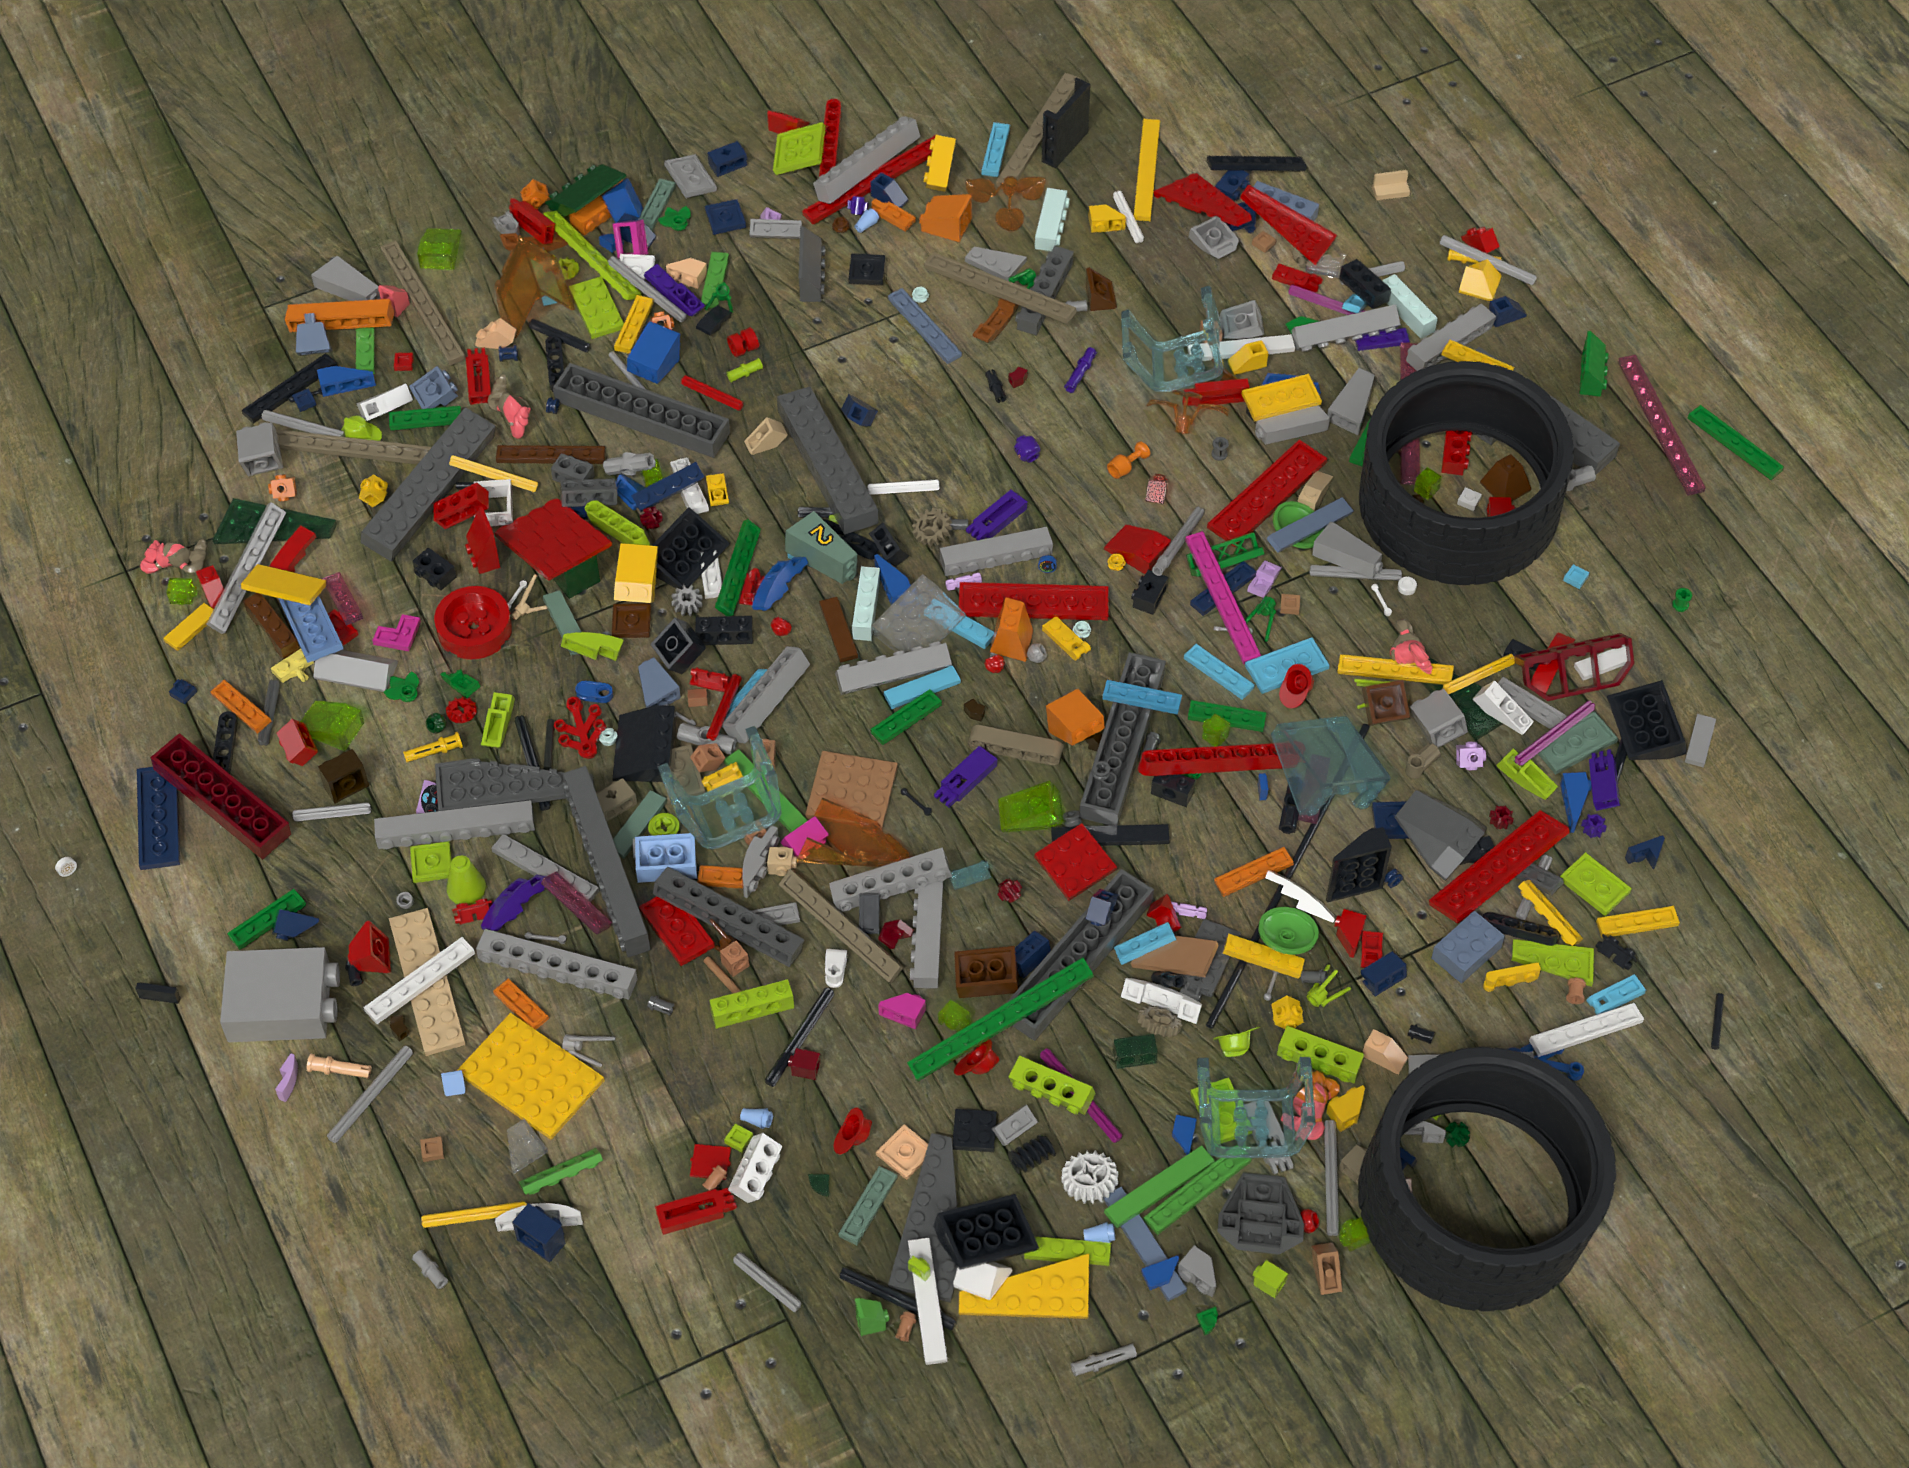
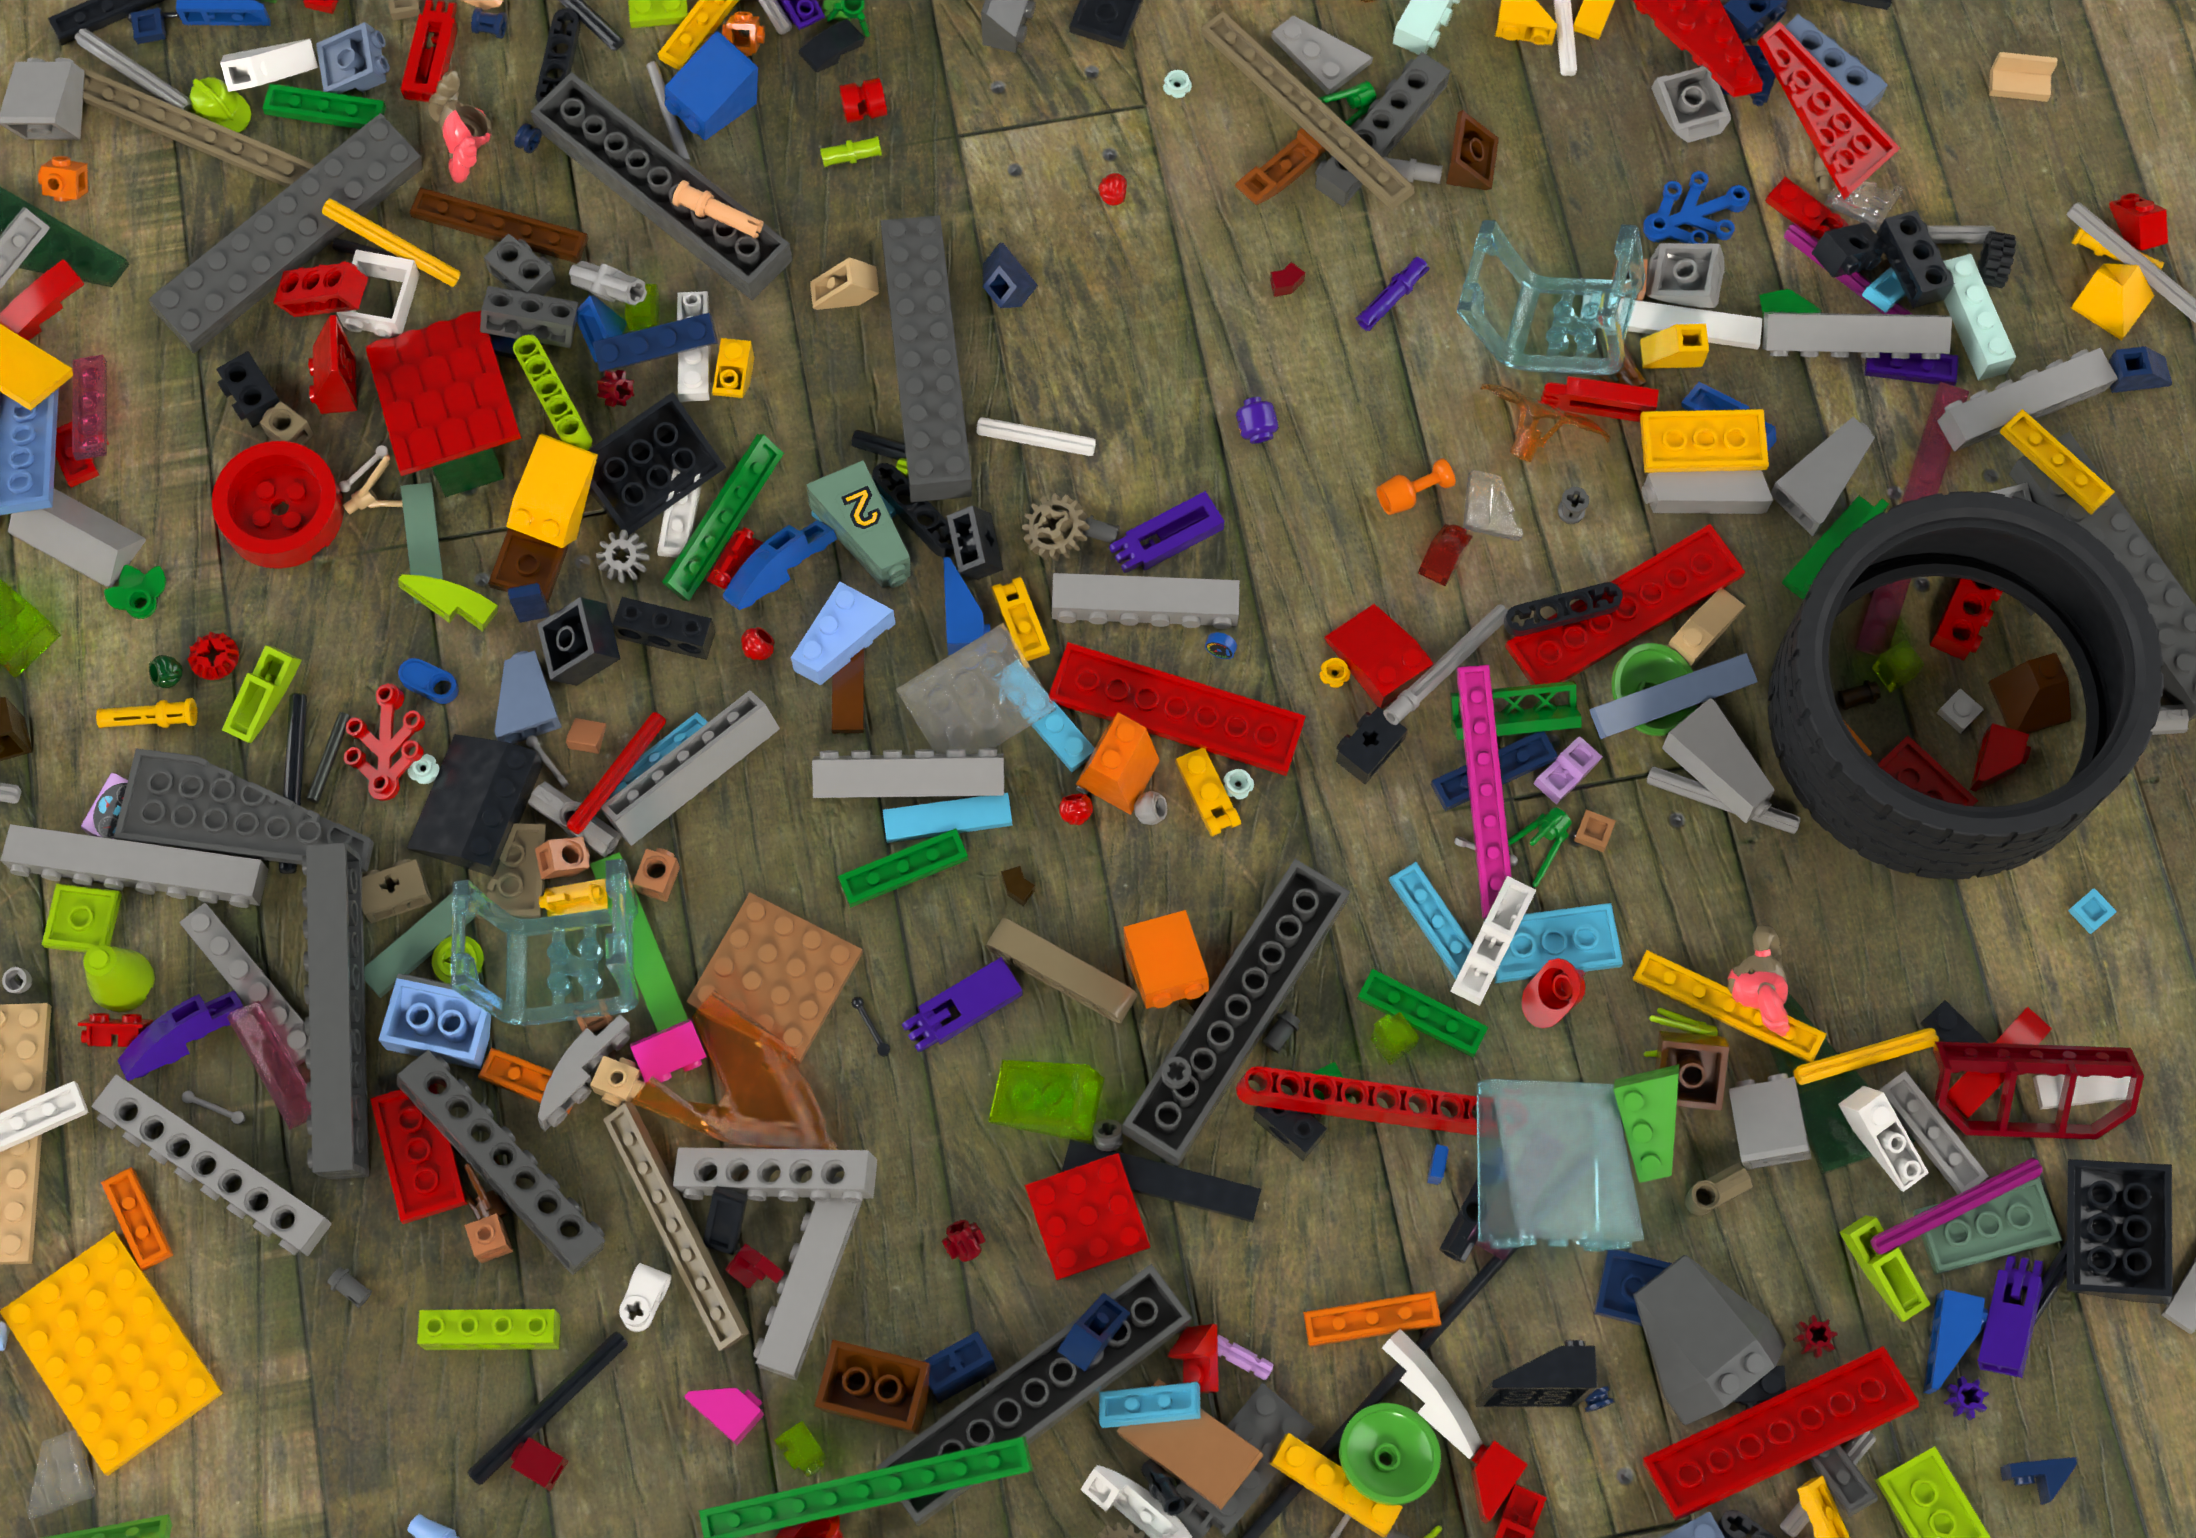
camera: 15 degrees right, 15 degrees up
yellow brick [359,475,388,507] -> none
dark pink plate [372,614,421,651] -> none
green slope [440,669,481,698] -> none
light grey plant [563,1034,615,1067] -> none
red axle [681,375,744,411] -> none
red hinge [689,667,731,693] -> none
medium nougat bar [703,956,741,993] -> none
light grey tile [752,902,800,926] -> none
light aqua brick [852,566,880,641] -> none
sand blue tile [888,288,962,364] -> none
lavender axle [945,573,982,591] -> none
clear light blue hinge [949,860,991,890] -> none
black pin [985,369,1007,403] -> none
dark azure plate [1103,680,1182,714] -> none
medium nougat plate [1252,231,1276,253] -> none
white hinge [1371,584,1392,616] -> none
white tile [1398,577,1417,595] -> none
lavender brick [1456,741,1486,770] -> none
none -> dark tan brick [259,401,314,446]
none -> dark blue tile [507,583,550,623]
none -> light nougat pin [672,180,763,239]
none -> light blue wedge [791,582,895,685]
none -> yellow plate [991,576,1050,663]
none -> red piece [1098,173,1127,206]
none -> white slope [1450,876,1536,1006]
none -> clear wing [1463,470,1523,541]
none -> black beam [1504,582,1623,637]
none -> bright green wedge [1613,1064,1679,1183]
none -> blue plant [1643,171,1750,244]
none -> black brick [1812,222,1887,278]
none -> black tyre [1978,231,2016,288]

